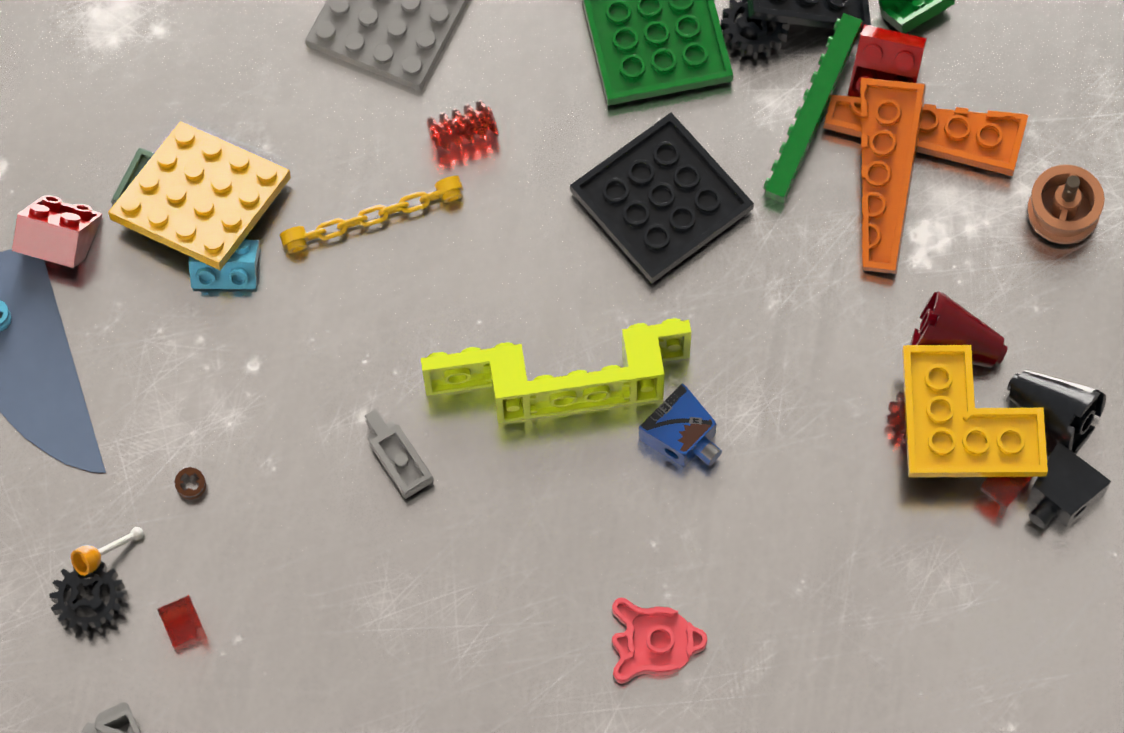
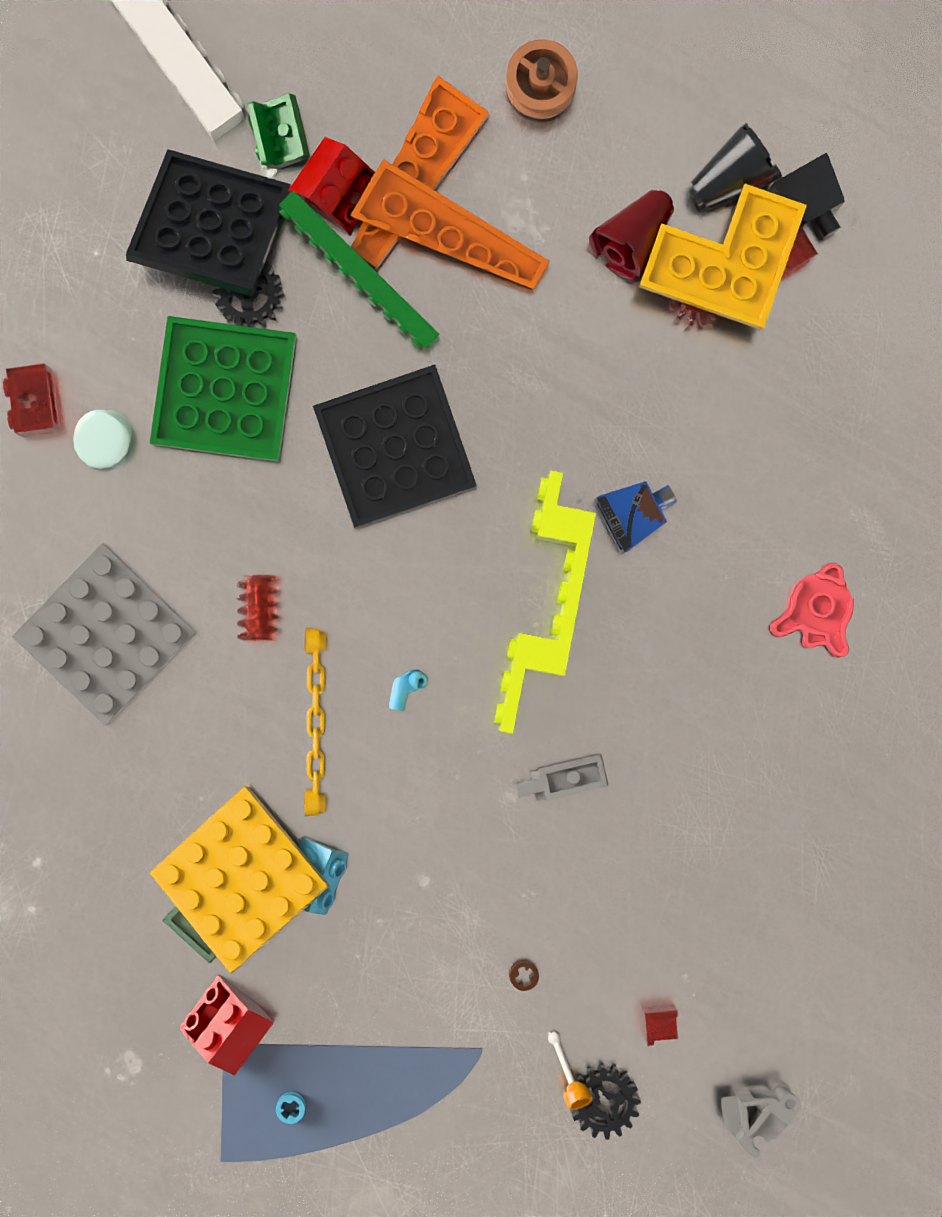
camera: 75 degrees left, 20 degrees up
none -> medium azure arm [388,670,427,711]

